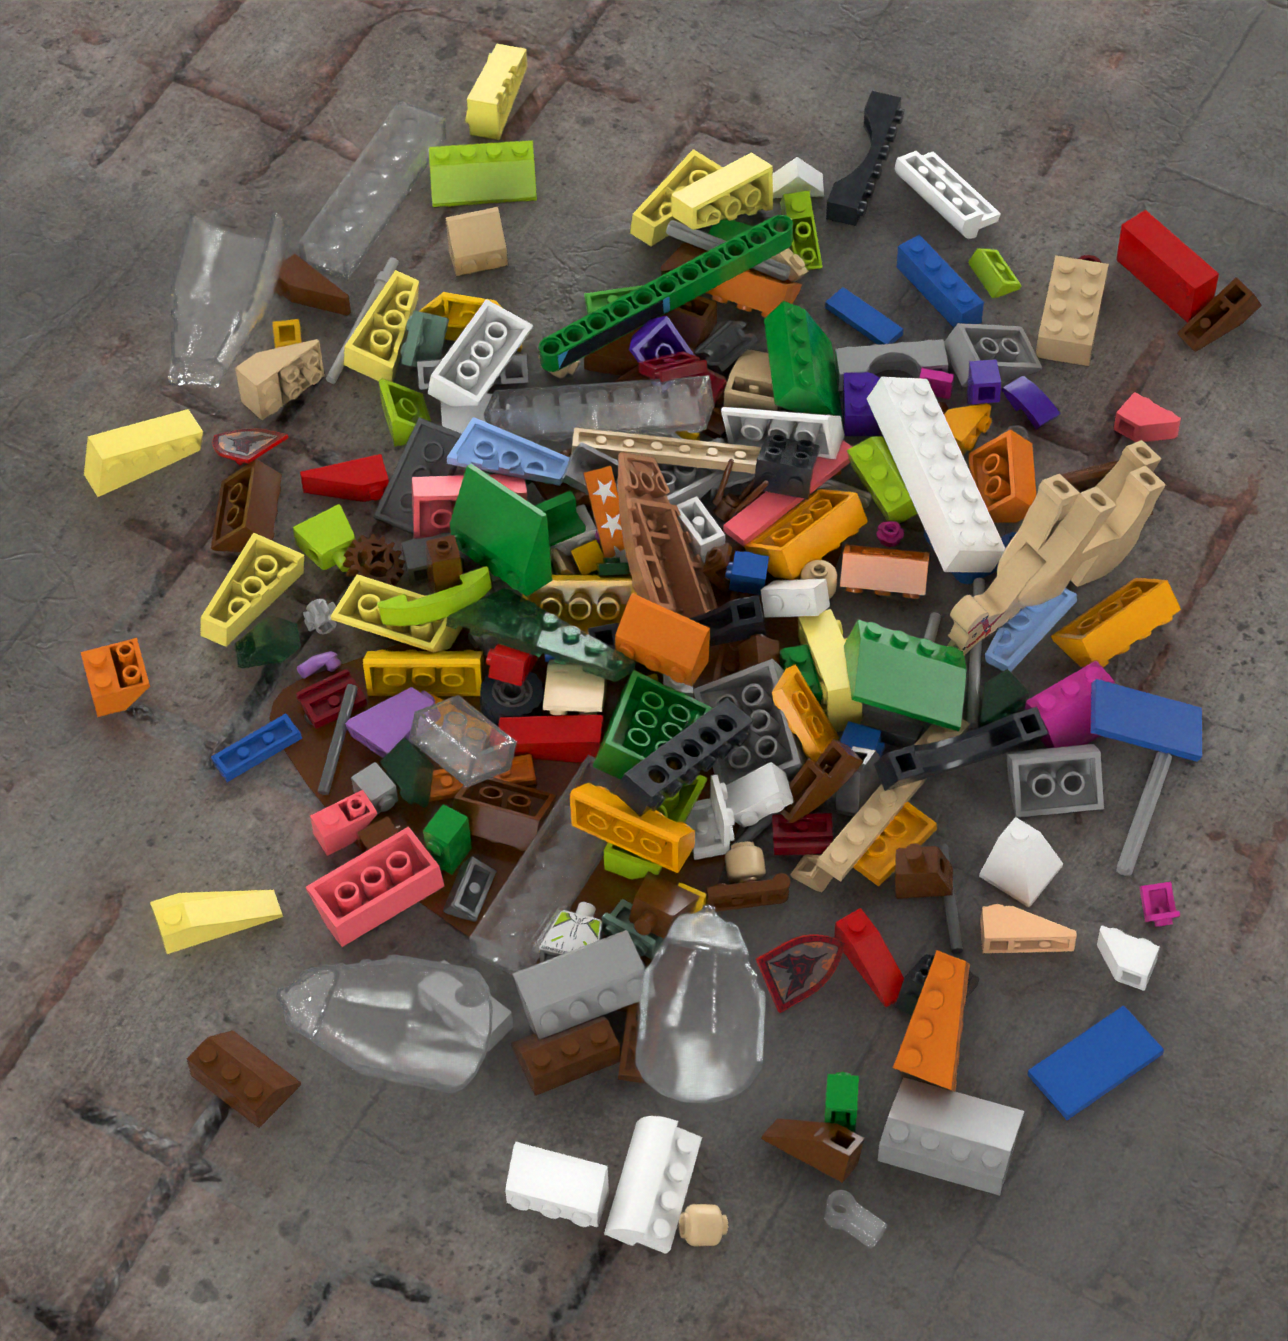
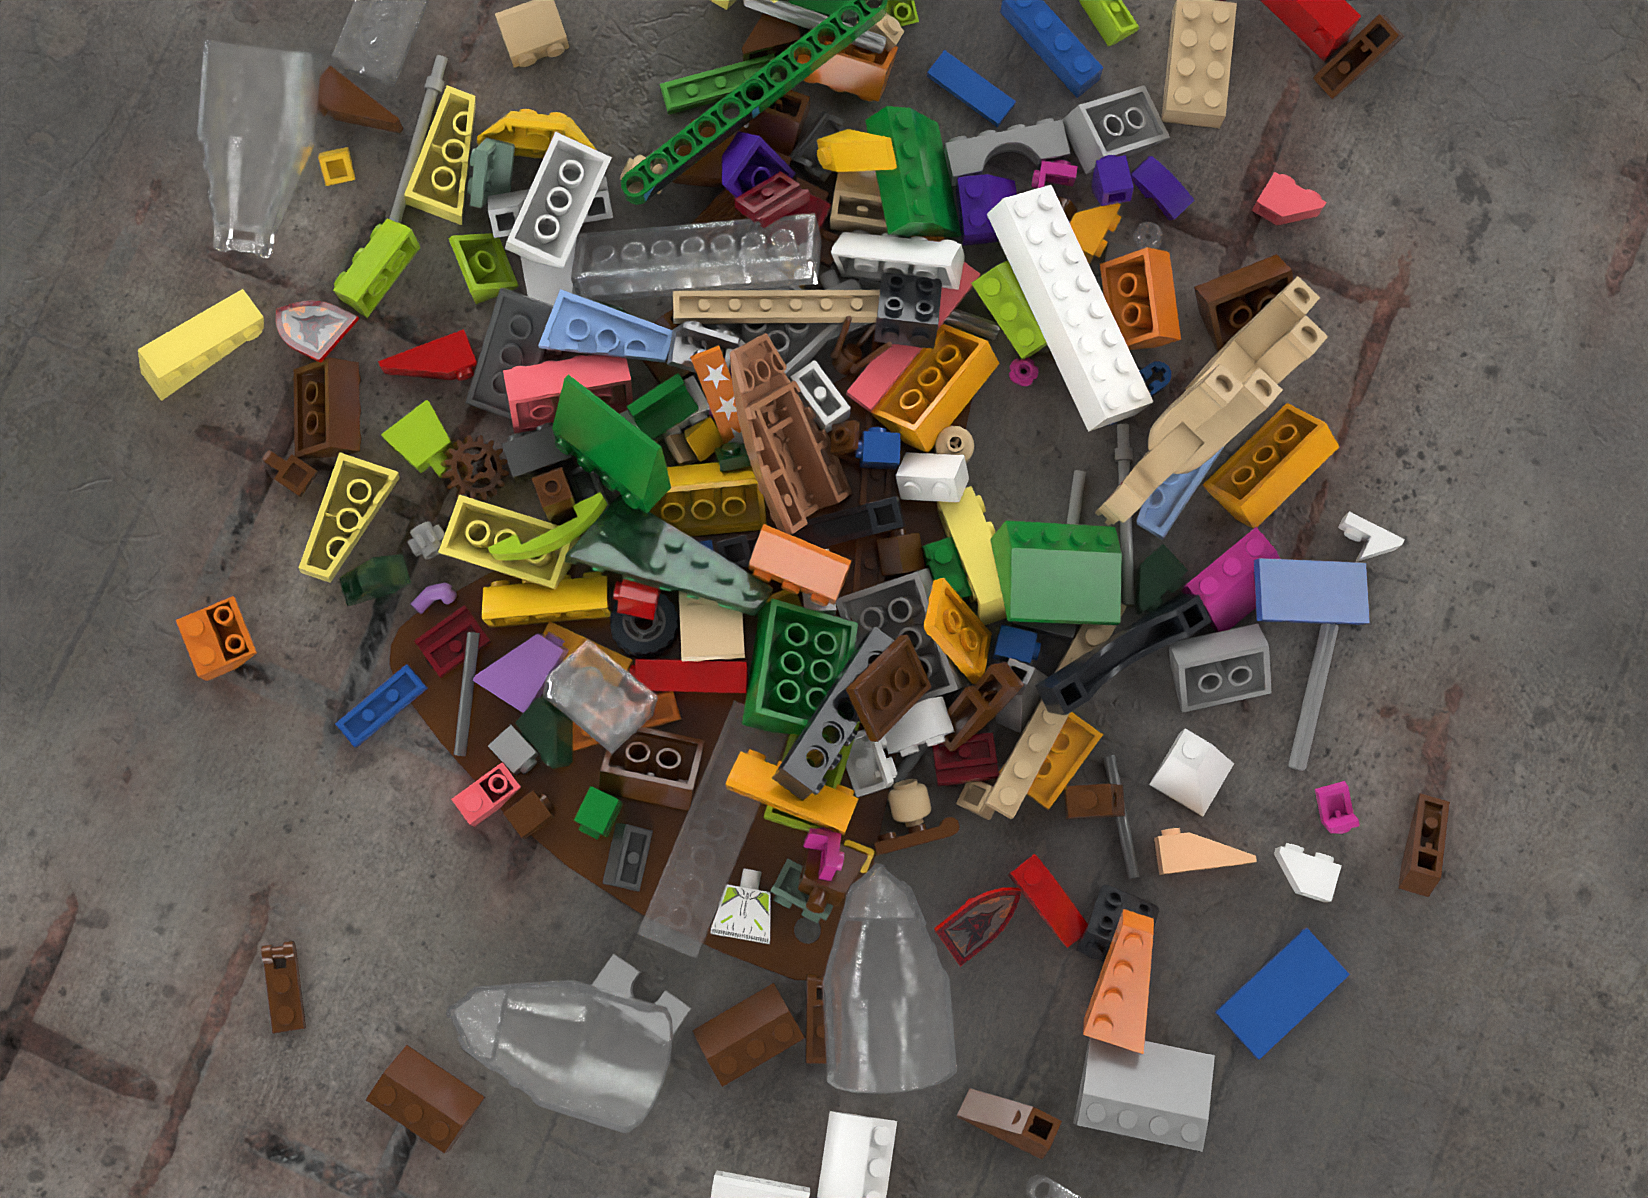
camera: 10 degrees left, 25 degrees up
light yellow wedge [150,890,283,954] -> none
tan slope [235,339,324,420] -> none
coral slope [306,826,444,947] -> none
light grey slope [513,930,653,1040] -> none
green brick [824,1072,859,1133] -> none
orange slope [840,544,930,599] -> none
none -> reddish brown plate [261,941,306,1034]
none -> reddish brown plate [262,449,318,497]
none -> lime slope [333,218,421,318]
none -> dark pink bracket [804,827,844,881]
none -> yellow slope [817,129,897,172]
none -> reddish brown tile [846,635,932,742]
none -> white slope [1338,511,1405,562]
none -> reddish brown slope [1398,793,1450,897]

